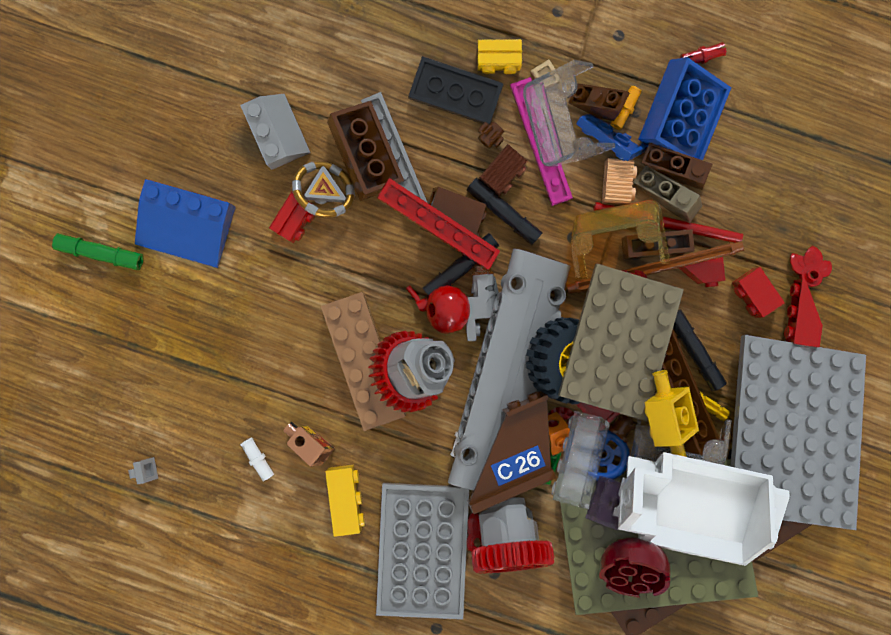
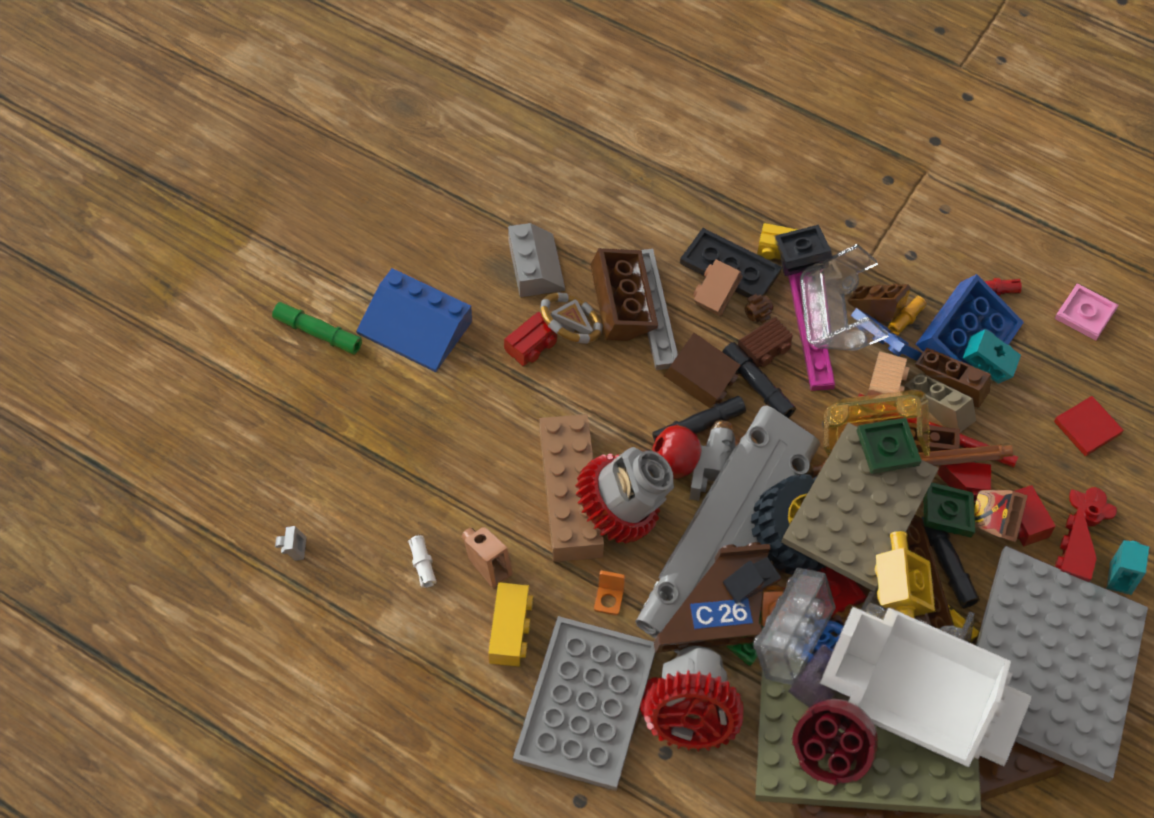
camera: 15 degrees right, 30 degrees down
red plate [377,178,500,270] -> none
red hand [406,285,428,312] -> none
none -> orange bracket [594,571,625,616]
none -> nougat brick [693,260,743,317]
none -> black slope [723,557,781,604]
none -> black bracket [775,224,832,276]
none -> dark green plate [856,418,922,474]
none -> dark green plate [923,483,975,538]
none -> teal brick [962,329,1021,384]
none -> torso [974,490,1027,542]
none -> red tile [1054,396,1124,456]
none -> bright pink tile [1055,284,1118,341]
none -> teal brick [1106,540,1149,595]

